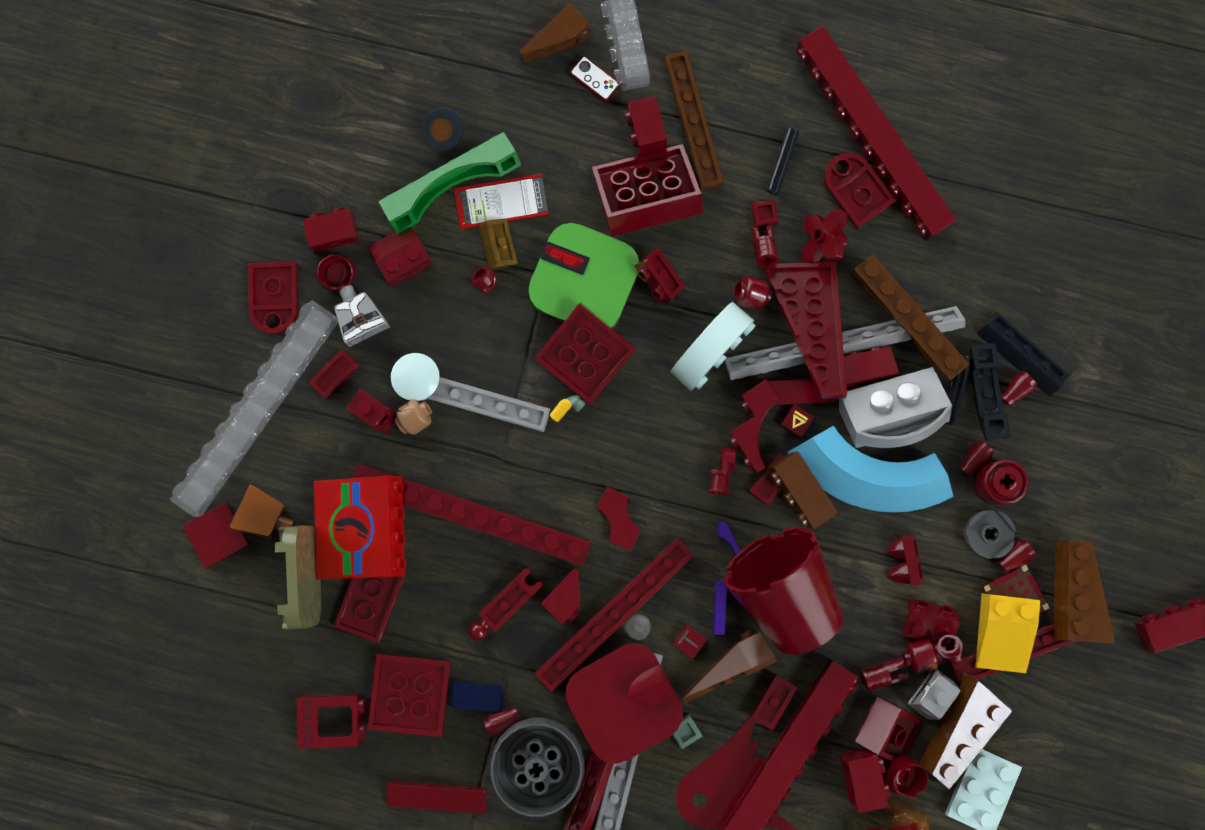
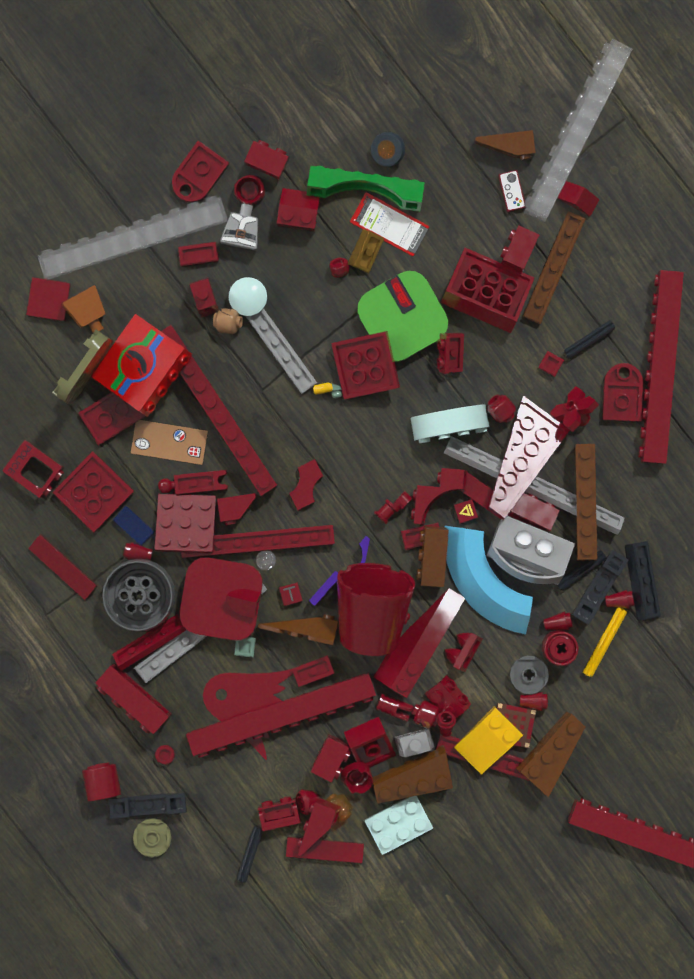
camera: 35 degrees right, 5 degrees up
dark red hinge [751,226,778,268] -> none
none -> medium nougat sticker [131,420,208,465]
none -> dark red plate [155,494,216,554]
none -> dark red wedge [374,588,465,698]
none -> dark red slope [557,181,599,217]
none -> yellow axle [583,608,627,677]

